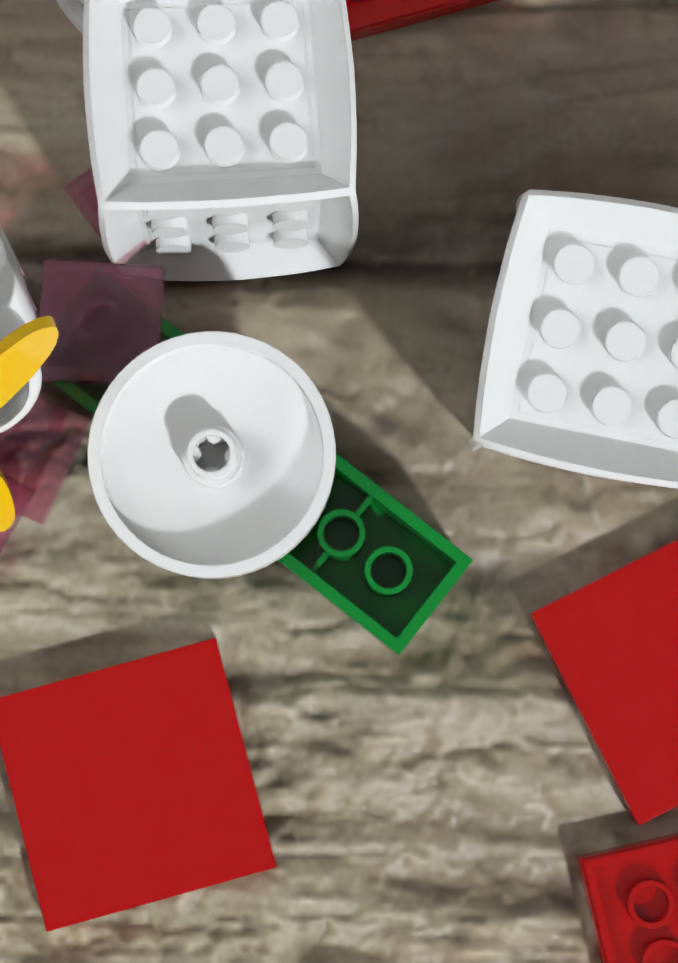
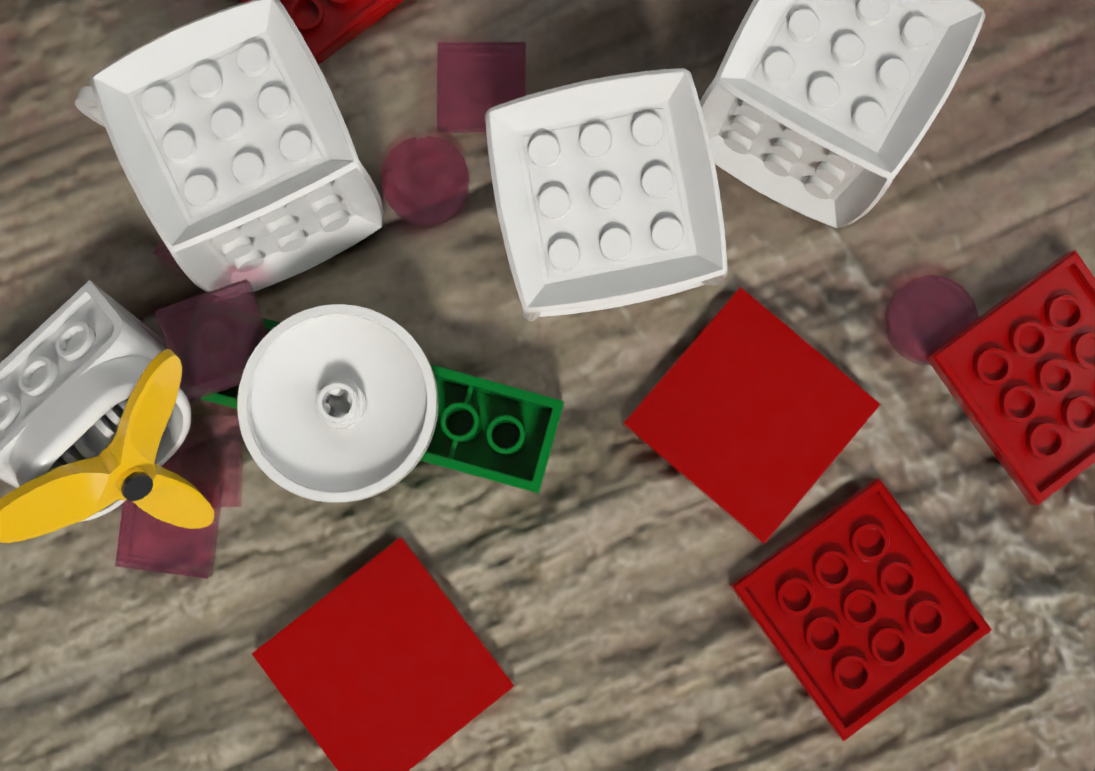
camera: 25 degrees left, 0 degrees up
none -> clear pink tile [381,136,470,226]
none -> clear pink tile [437,42,526,133]

